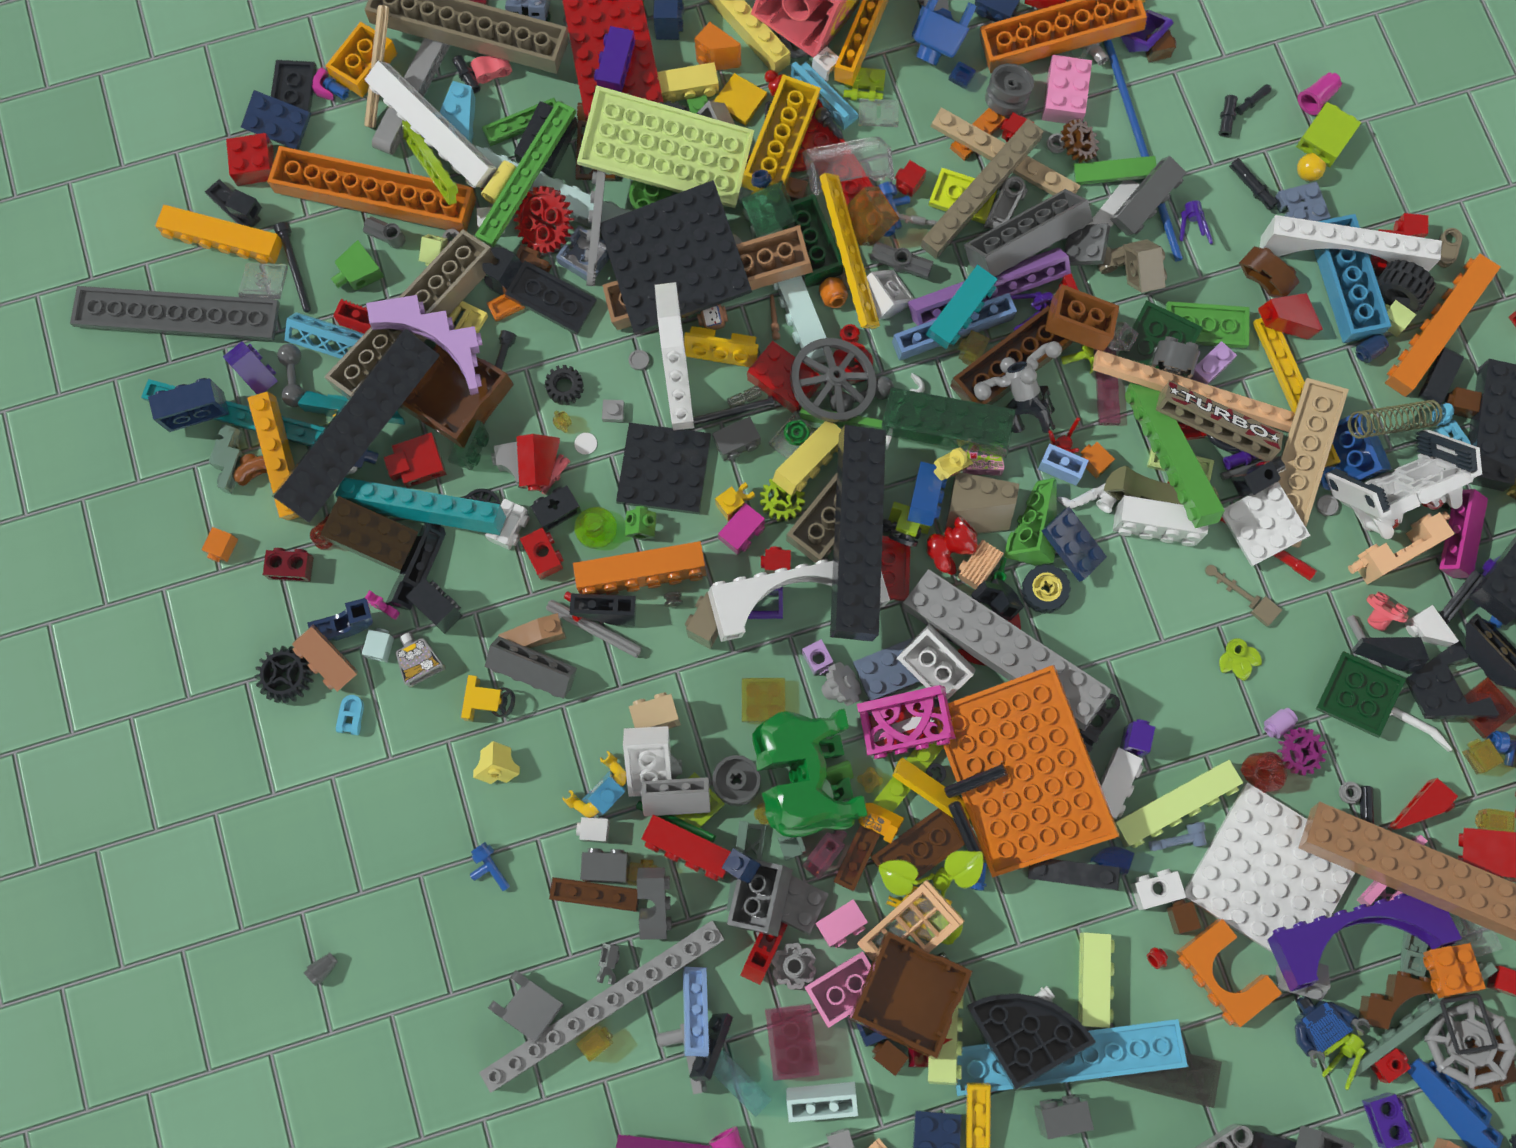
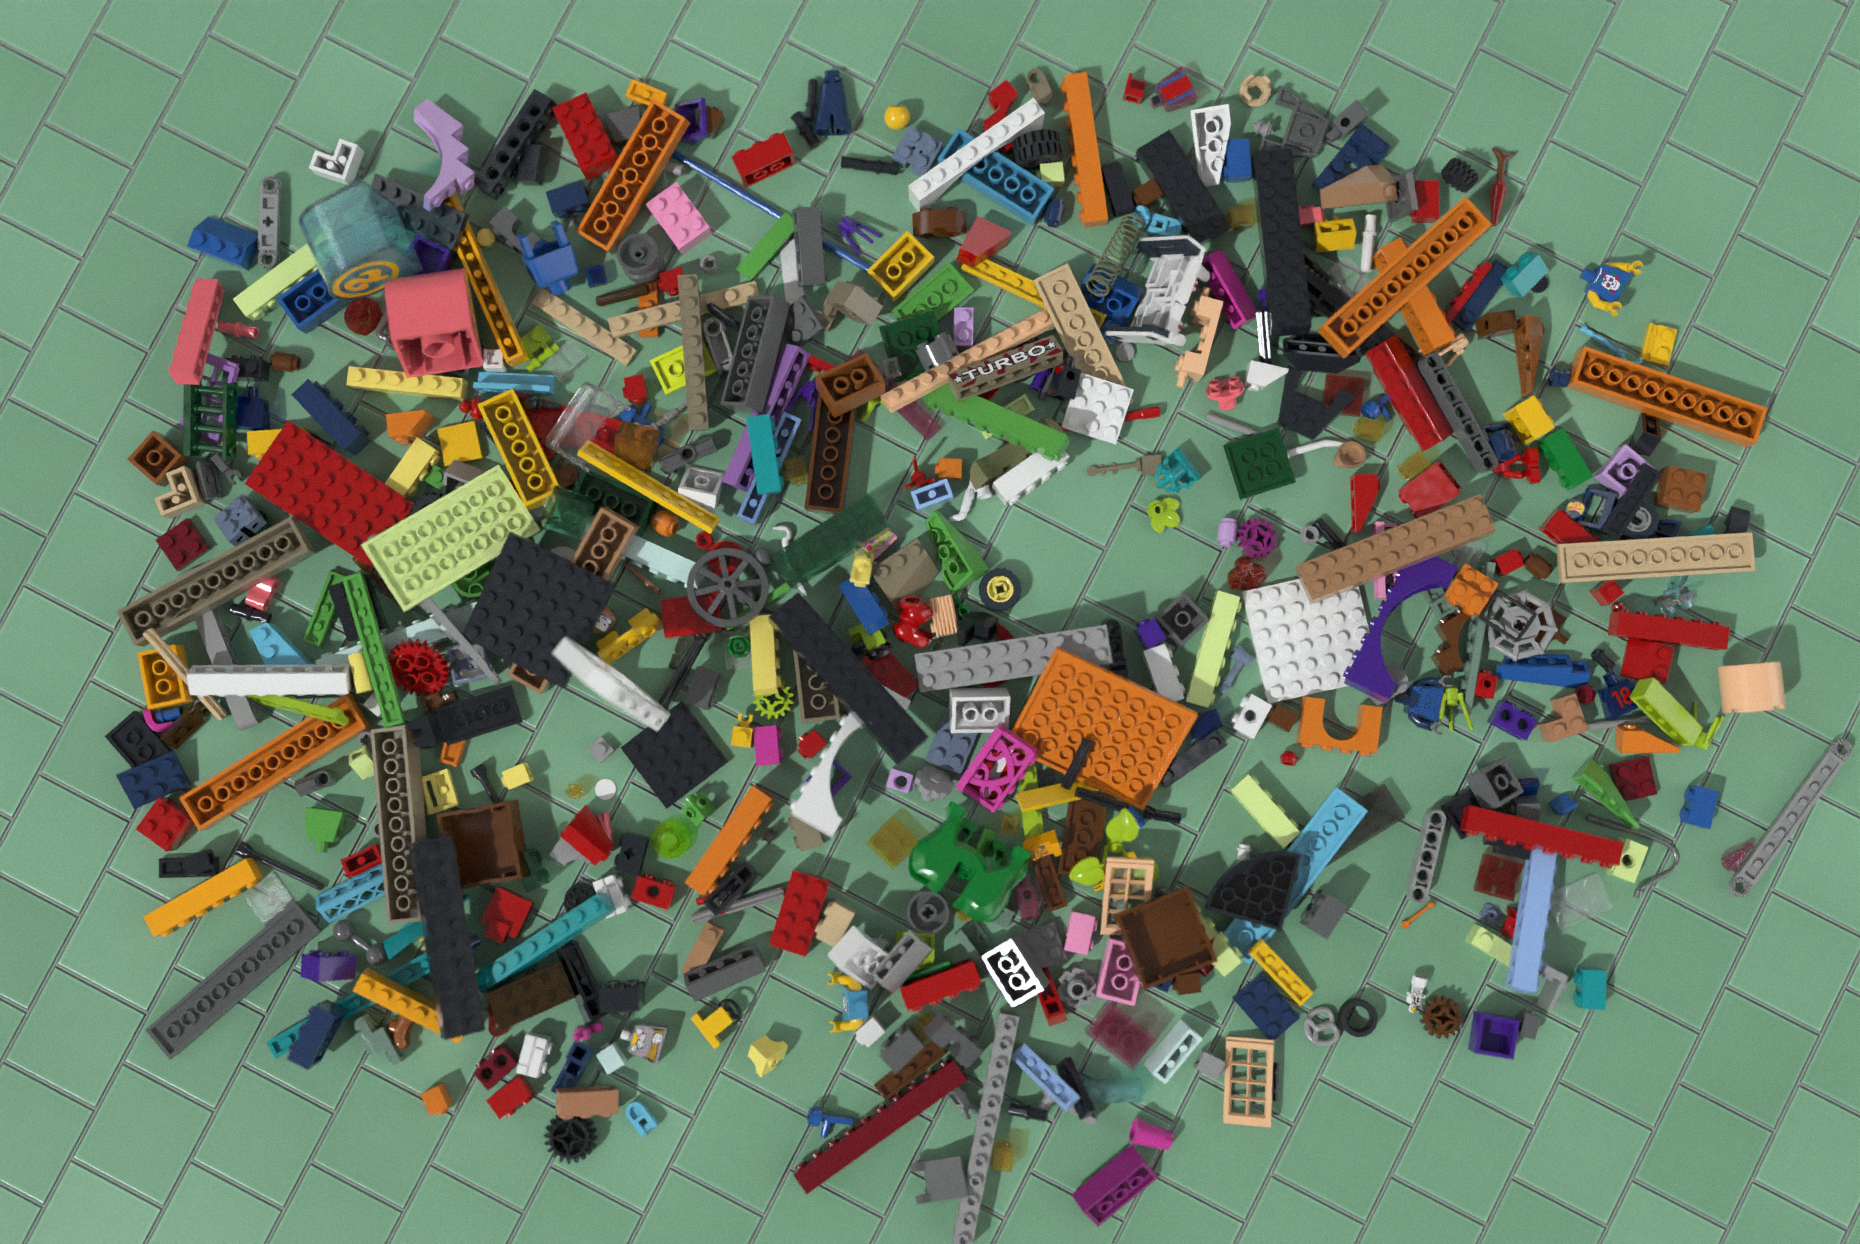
camera: 45 degrees left, 10 degrees up
lavender arch [366,295,483,395] -> none
black tyre [545,365,584,405] -> none
dark purple brick [594,26,635,92] -> none
light grey piece [629,350,649,370] -> none
dark blue brick [722,848,761,884] -> none
dark blue plate [751,170,772,188] -> none
wheel [974,342,1062,433] -> none
dark blue plate [1041,506,1107,582] -> none
reddish brown gear [1061,119,1099,163] -> none
lime panel [1296,102,1362,168] -> none
dark pink plant [1297,72,1342,115] -> none
black slope [1352,637,1429,672] -> none
none -> dark brown plate [160,701,211,750]
none -> red brick [486,1074,535,1119]
none -> light yellow brick [501,763,534,790]
none -> white brick [516,1031,553,1078]
none -> tan plate [532,288,638,367]
none -> dark brown axle [596,284,650,307]
none -> black piece [707,303,741,333]
none -> red brick [732,132,796,188]
none -> red brick [769,868,831,957]
none -> dark red brick [793,1057,967,1194]
none -> dark blue piece [814,70,852,136]
none -> yellow brick [867,231,934,303]
none -> black axle [1009,1103,1048,1122]
none -> black axle [1143,808,1181,824]
none -> teal piece [1154,447,1202,493]
none -> dark grey brick [1154,592,1210,647]
none -> medium nougat piece [1332,441,1366,468]

